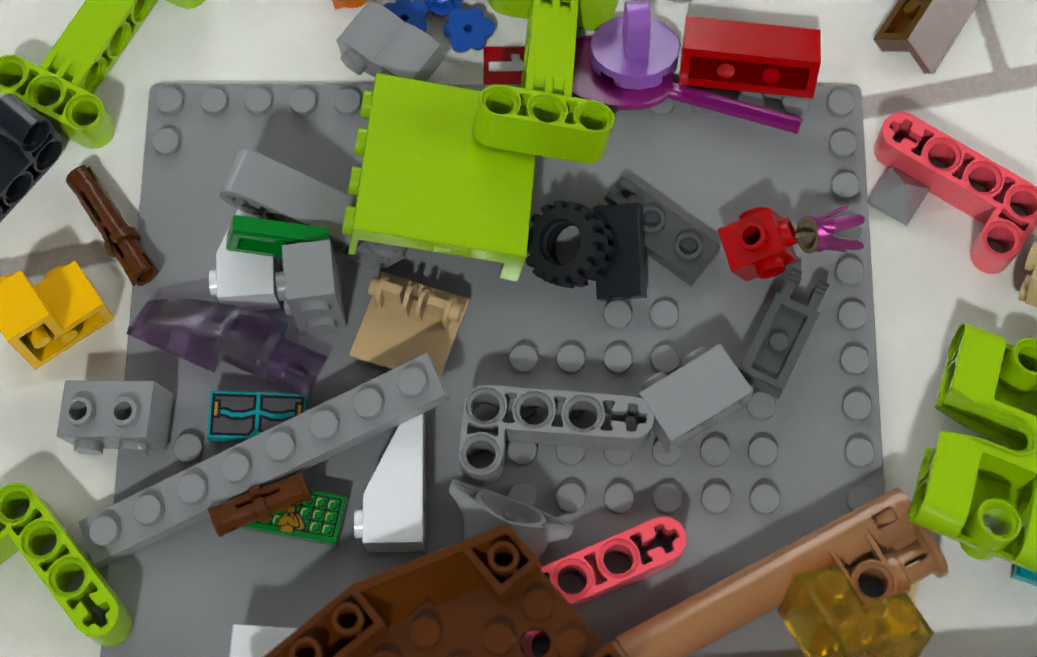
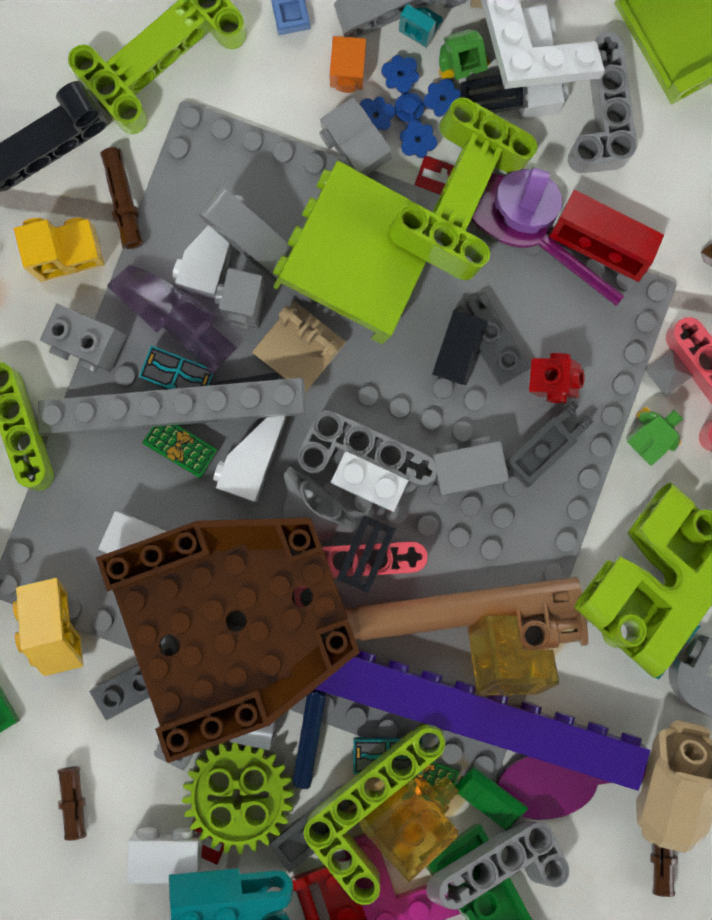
camera: 15 degrees right, 15 degrees up
reddish brown pin [208,471,313,537] -> none
green tile [226,215,330,258] -> none
black tyre [525,200,614,288] -> none
flat silver piece [795,204,865,253] -> none
none -> white brick [331,451,408,513]
none -> black tile [337,515,396,593]
none -> bright green piece [626,406,684,466]

